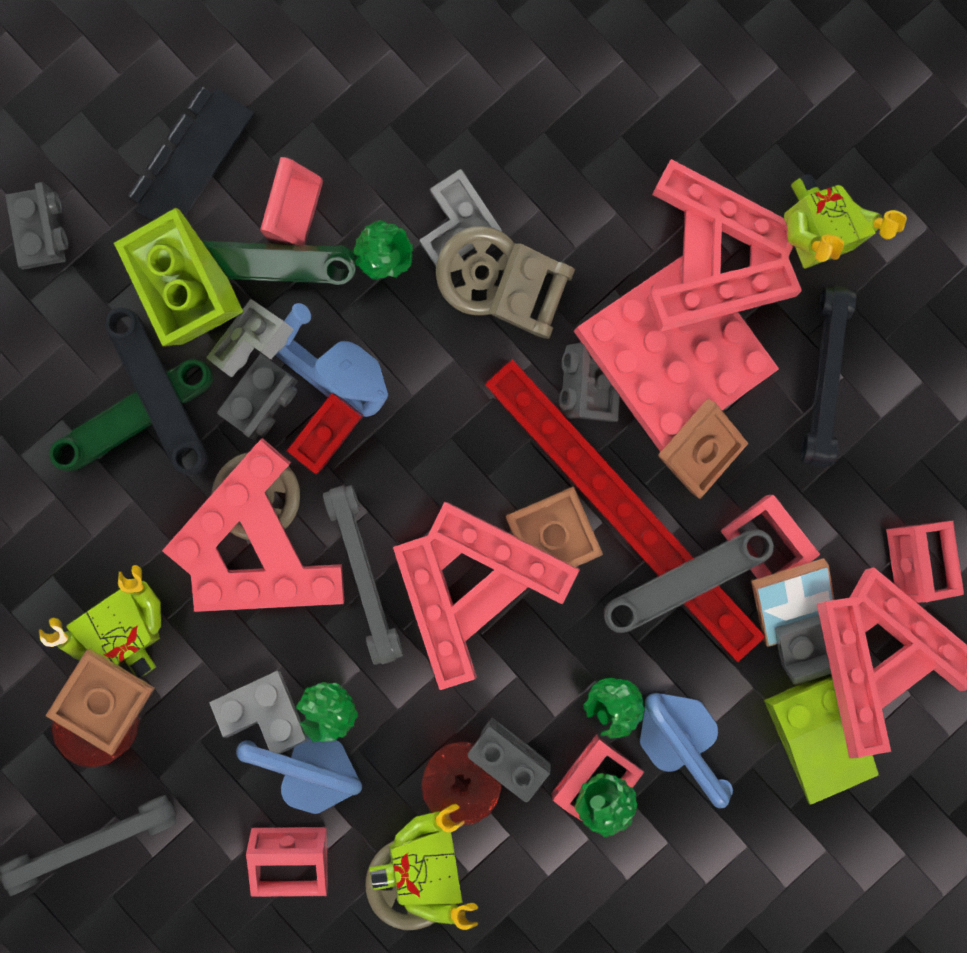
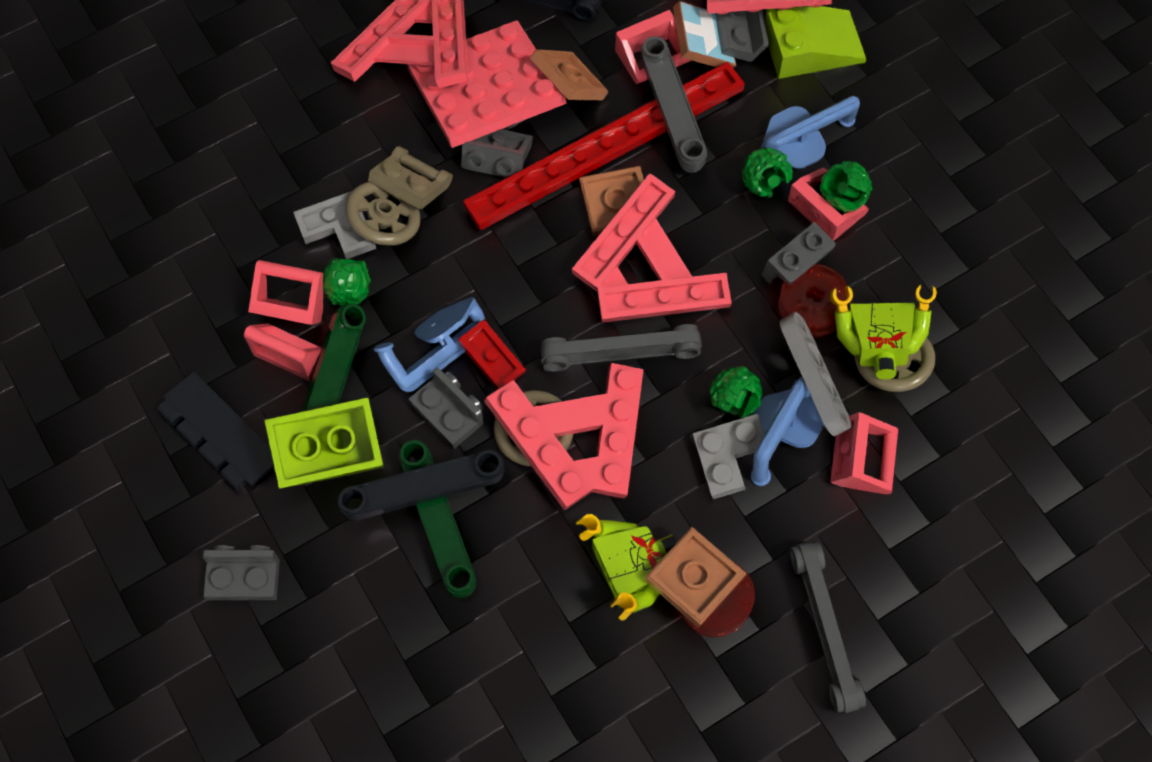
camera: 85 degrees left, 20 degrees down
light grey plate [206,299,294,377] -> none
none -> coral tile [248,260,323,325]
none -> light grey beam [780,312,852,436]

